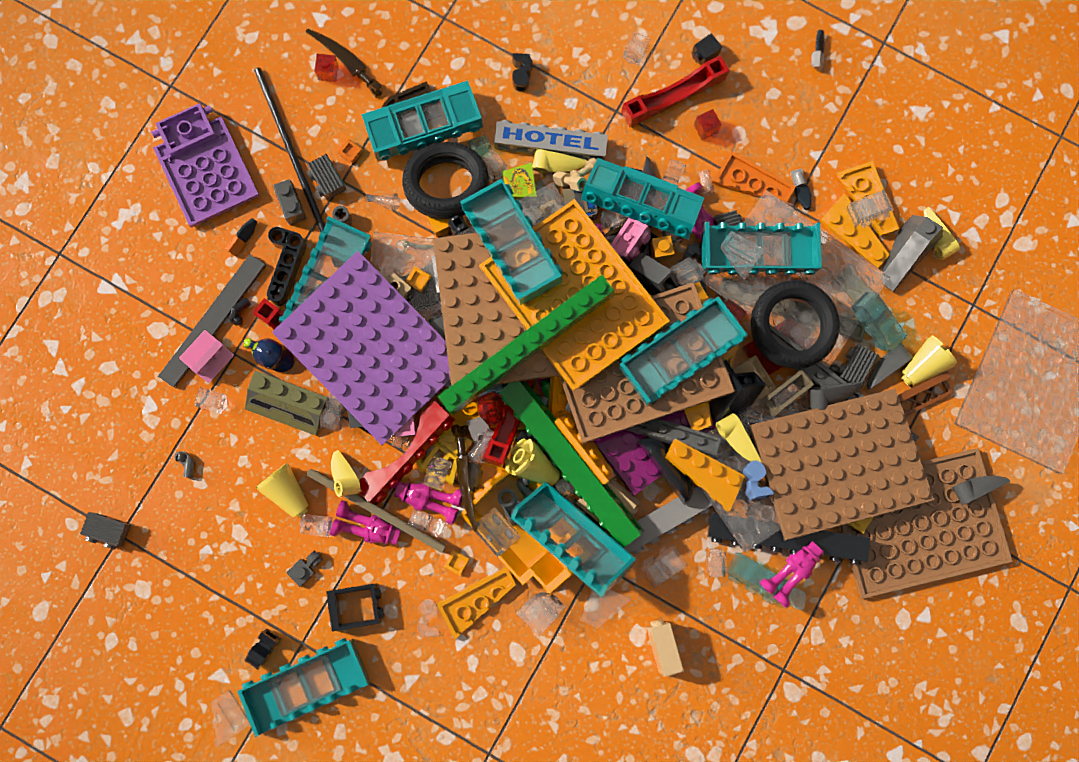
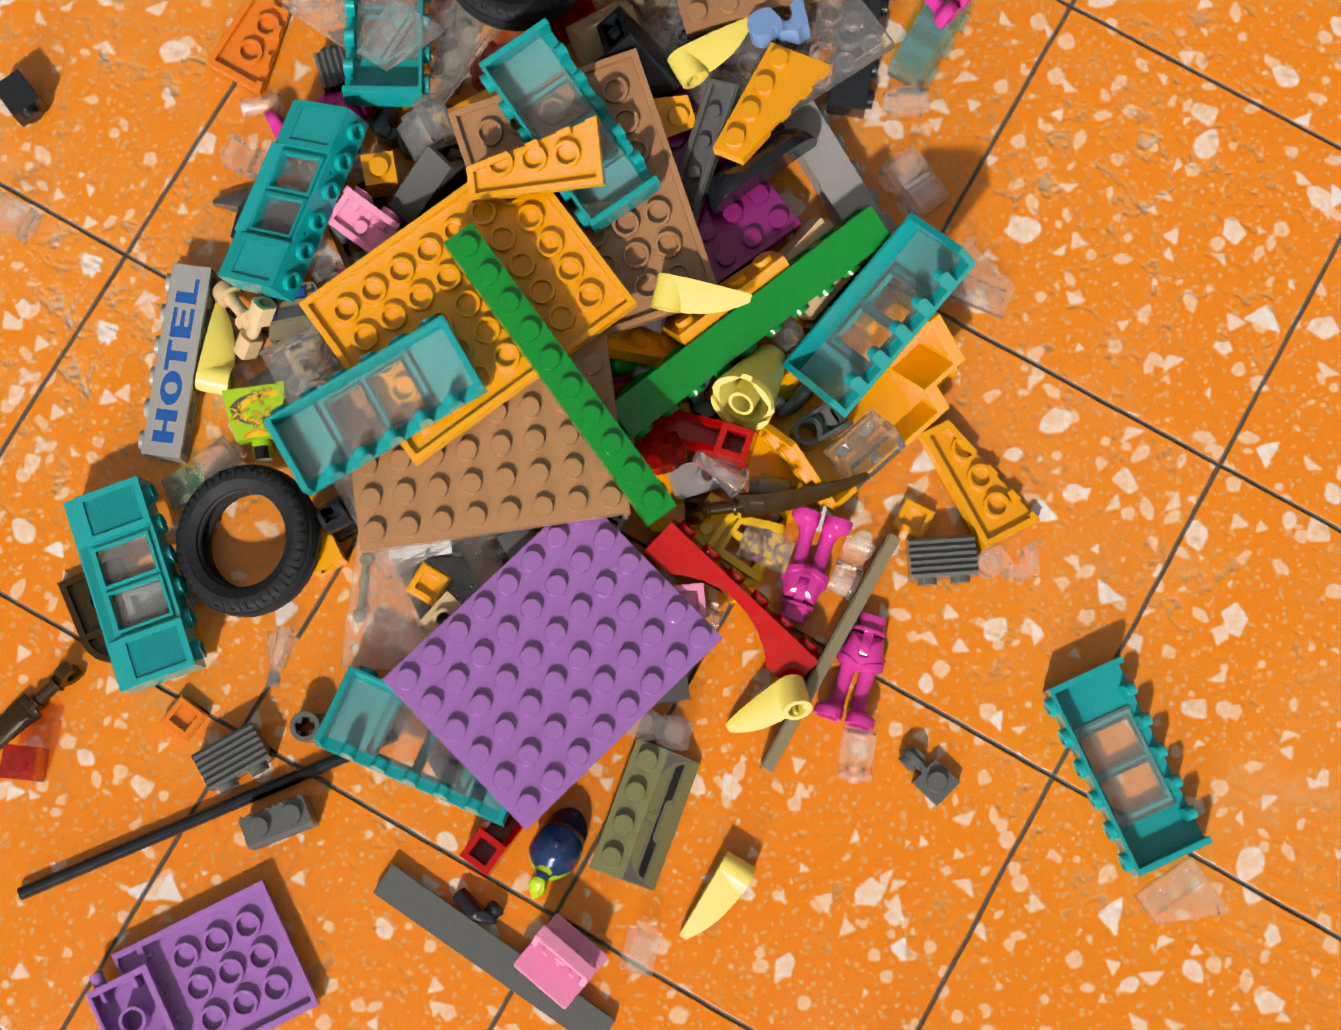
camera: 85 degrees left, 0 degrees up
dark grey arm [174,451,195,478] -> none
piece [225,218,258,257] -> none
black leg [245,629,282,670] -> none
light yellow cone [256,463,309,518] -> none
black beam [267,227,306,306] -> none
black window [326,583,384,632] -> none
black leg [512,53,533,92] -> none
clear brick [516,592,566,637] -> none
red arch [621,55,730,127] -> none
tan brick [646,619,683,677] -> none
clear red brick [694,109,722,140] -> none
none -> light orange wing [466,115,606,203]
none -> light yellow piece [651,273,752,314]
none -> light yellow piece [679,851,757,939]
none -> dark grey brick [905,534,978,587]

